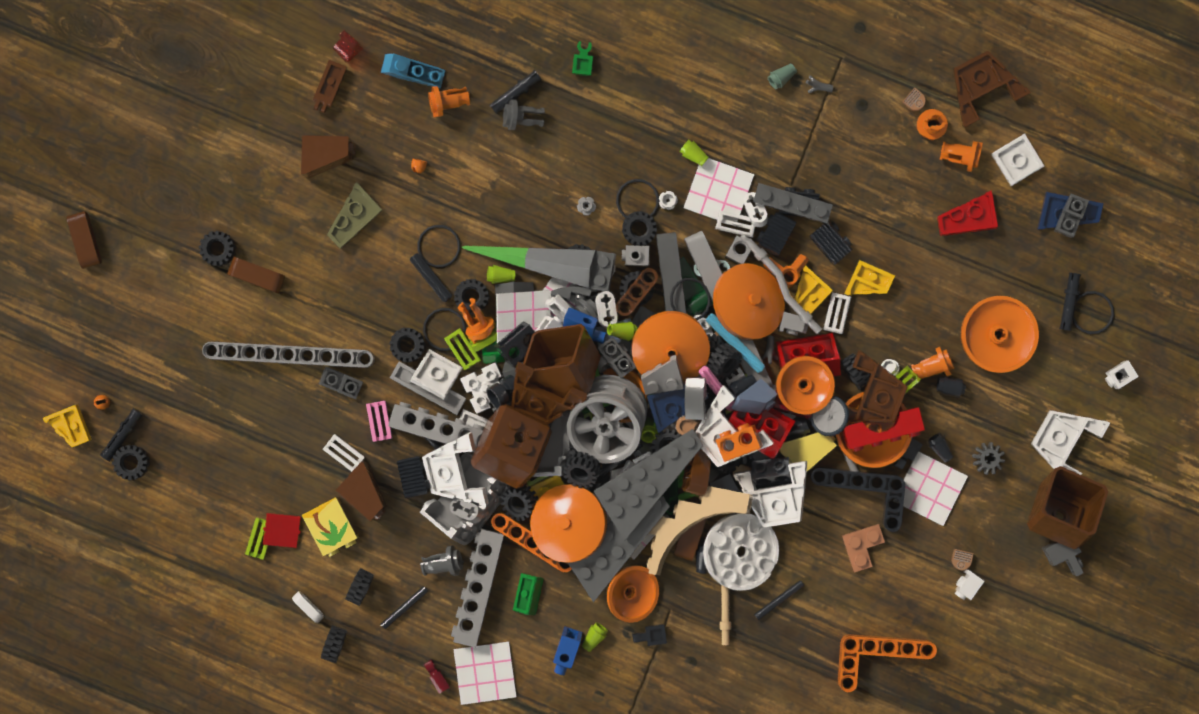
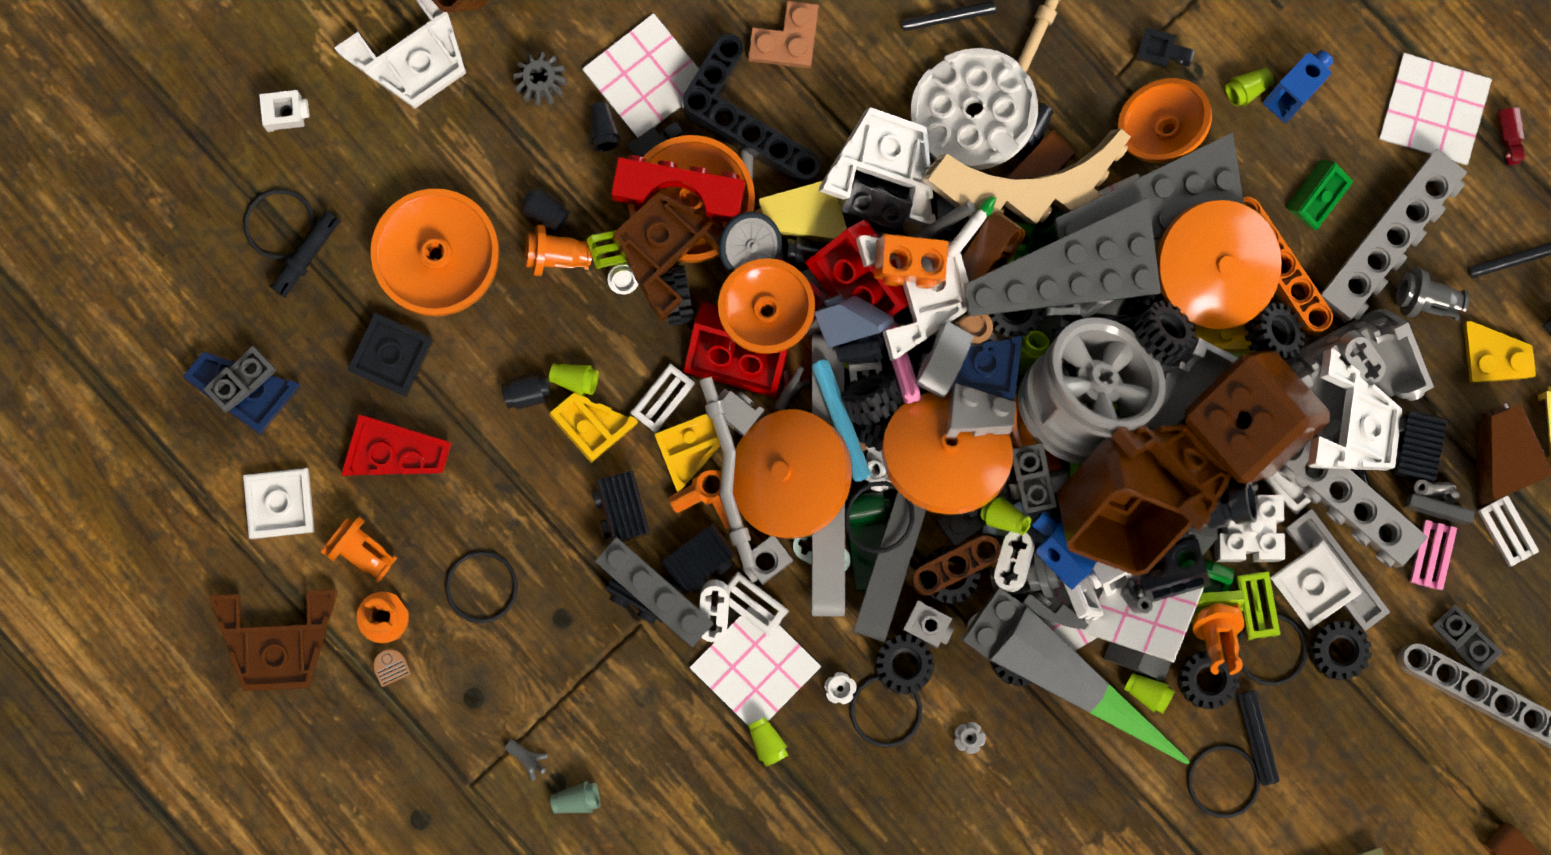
camera: 160 degrees left, 5 degrees down
none -> black plate [348,313,434,398]
none -> black piece [445,550,518,624]
none -> black brick [502,371,551,410]
none -> lime cone [549,363,599,396]
none -> dark grey bar [911,200,975,239]
none -> white piece [947,196,997,258]
none -> dark grey arm [1121,580,1153,613]
none -> dark grey tile [1403,493,1475,525]
none -> light grey arm [1414,479,1460,504]
none -> yellow wing [1463,321,1536,383]

